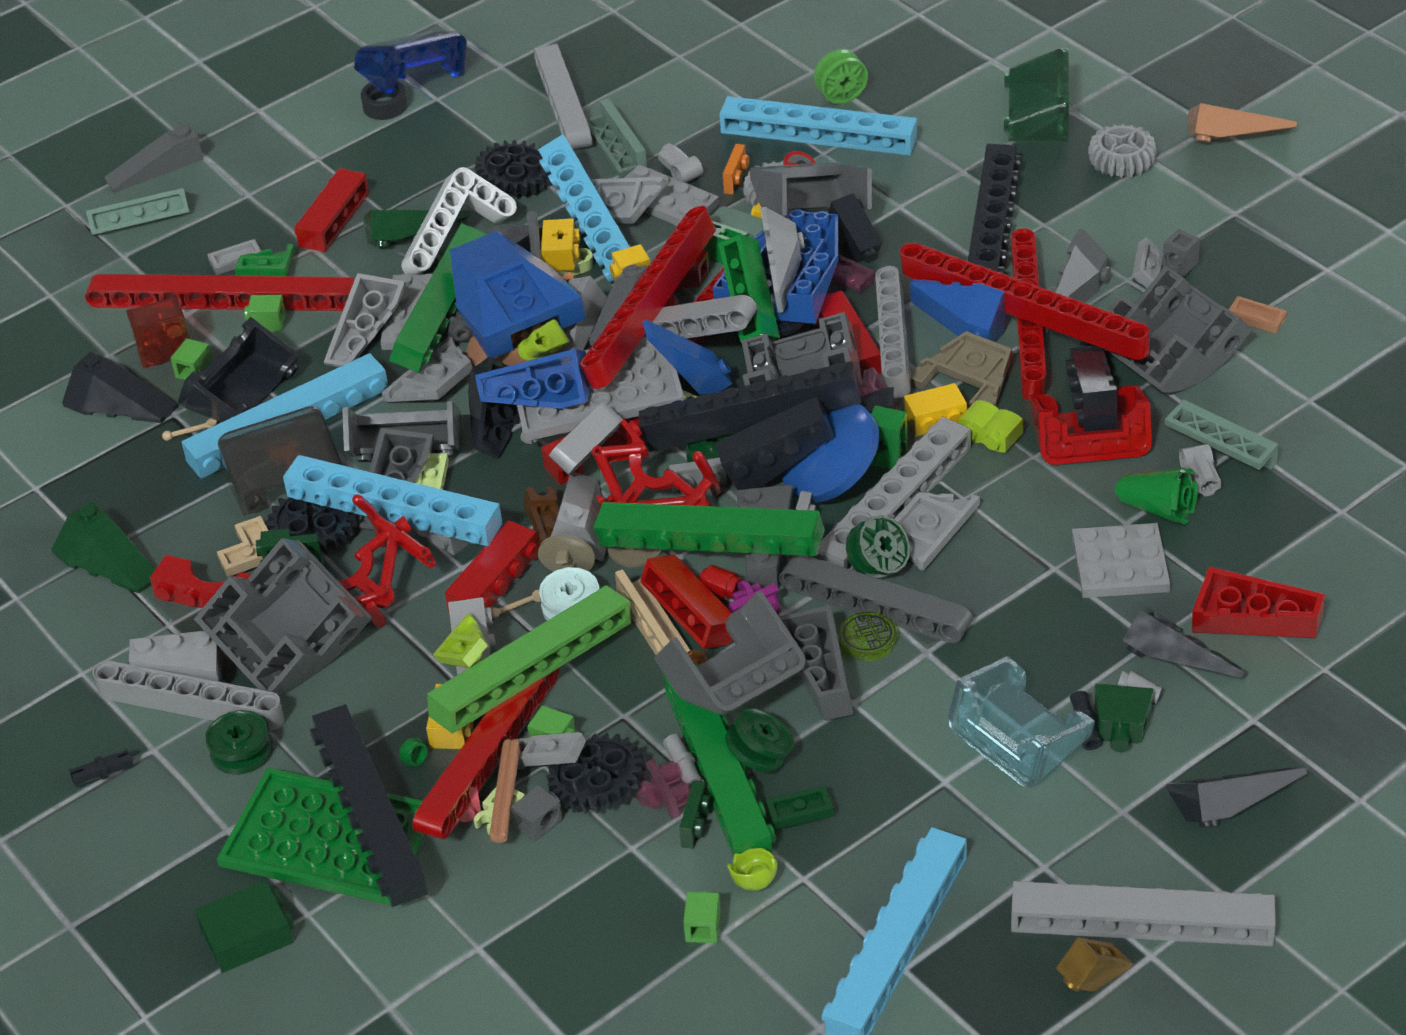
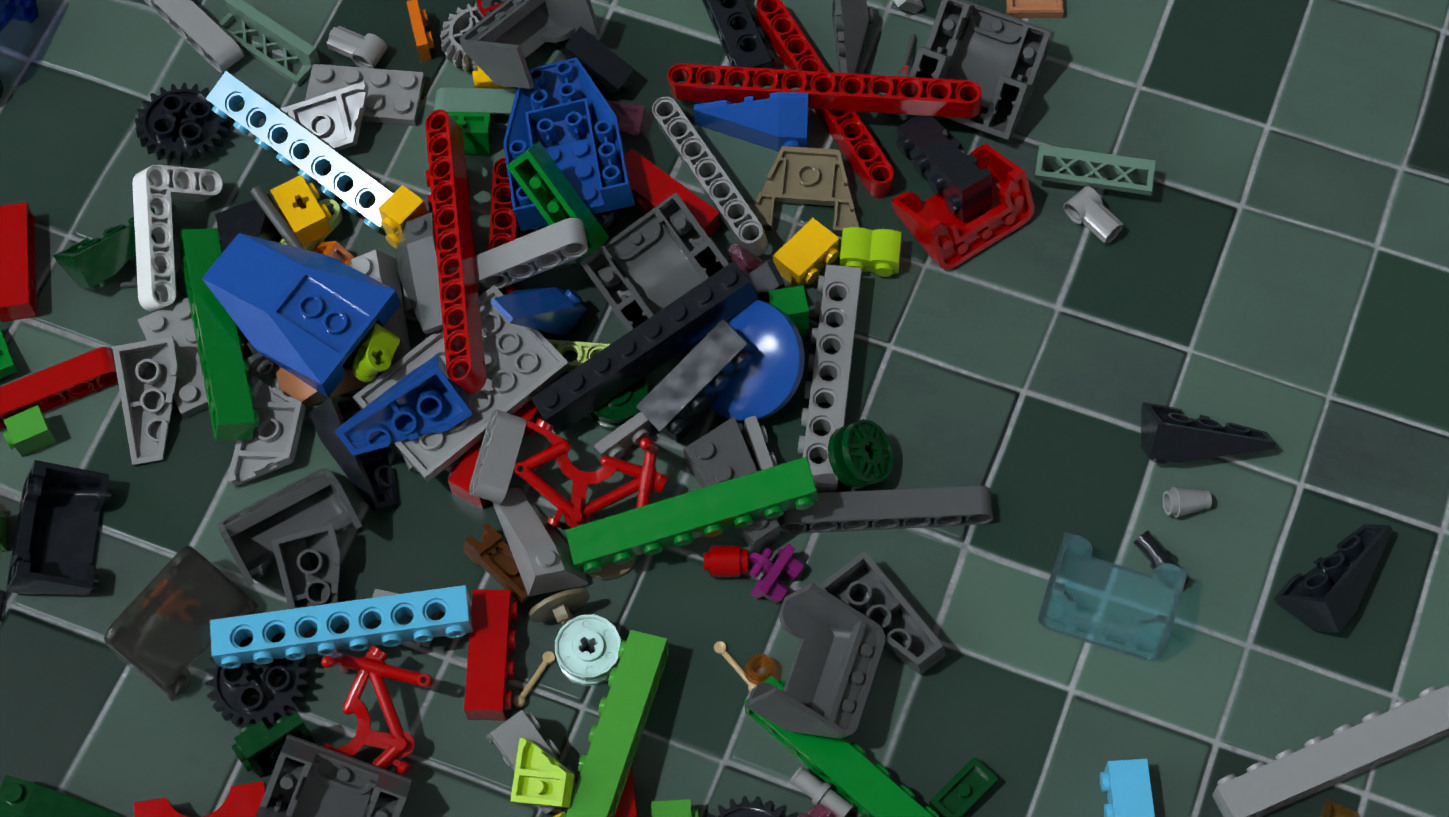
camera: 30 degrees left, 20 degrees up
tan hinge [162,419,217,441] -> none
medium azure brick [181,353,388,479] -> none
tan plate [217,516,268,577] -> none
yellowish green plate [414,453,449,490] -> none
tan fence [615,569,692,660] -> none
red brick [640,554,733,649] -> none
dark green wheel [725,708,794,773] -> none
light grey wedge [760,207,805,313] -> none
clear neon green tile [838,611,897,661] -> none
light grey wing [894,492,980,571] -> none
light grey plate [1072,523,1170,598] -> none
dark green torso [1094,683,1153,752] -> none
green cone [1115,467,1198,525] -> none
red wedge [1192,567,1325,638] -> none

